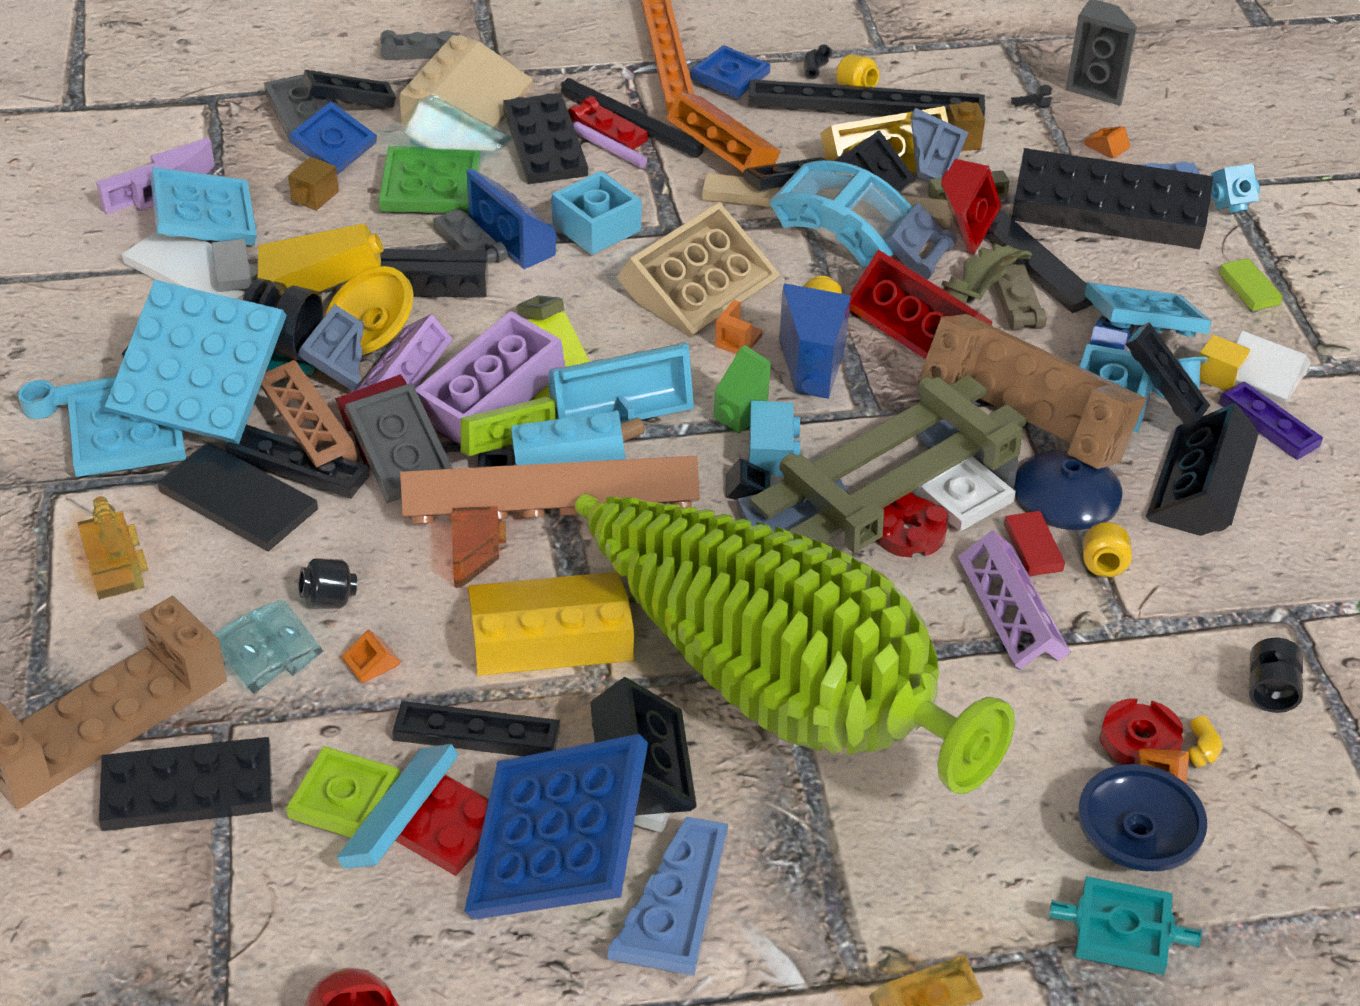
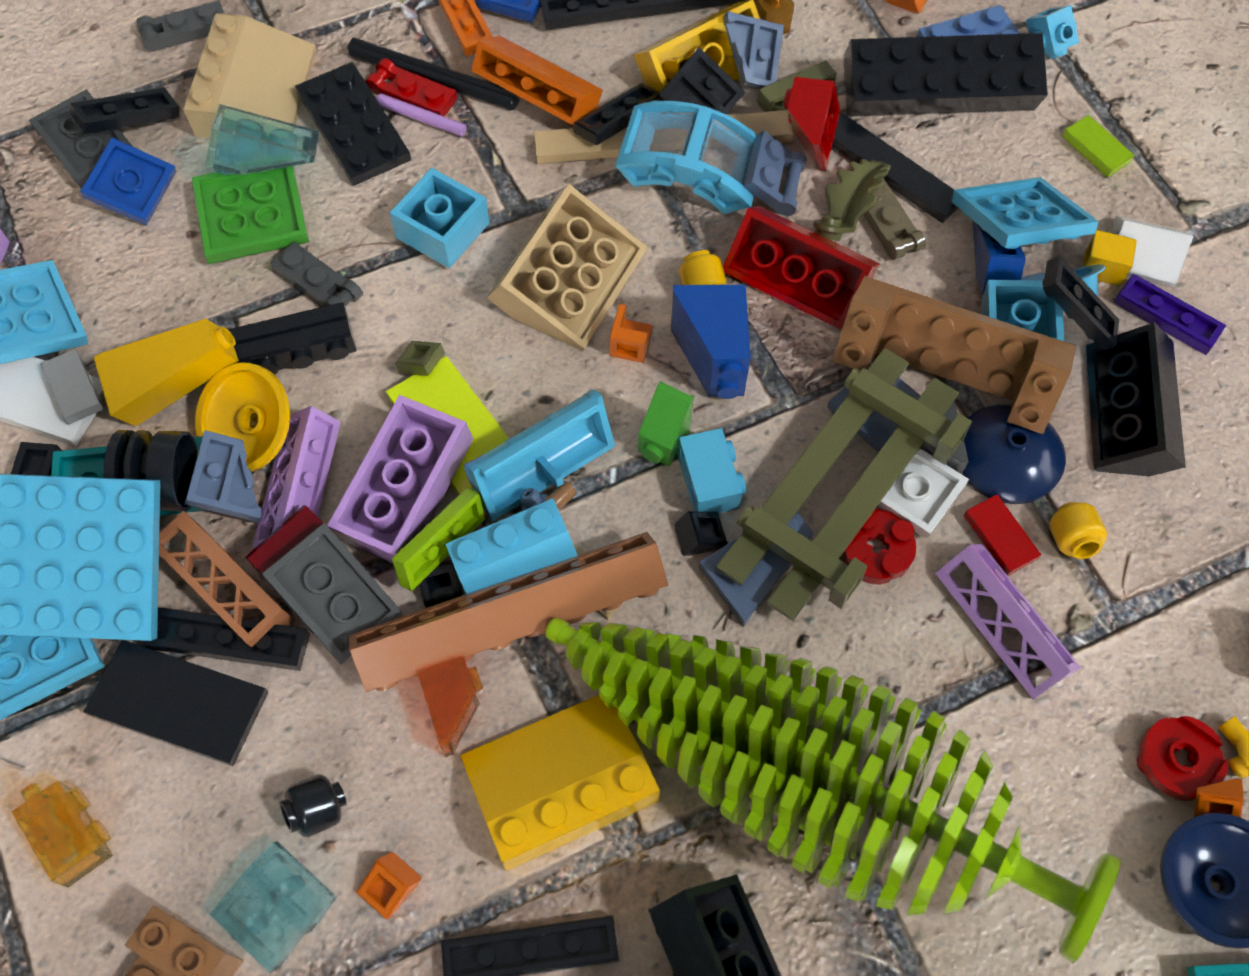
camera: 15 degrees left, 20 degrees up
pearl gold brick [288,157,339,211] -> none
blue slope [467,169,557,270] -> none

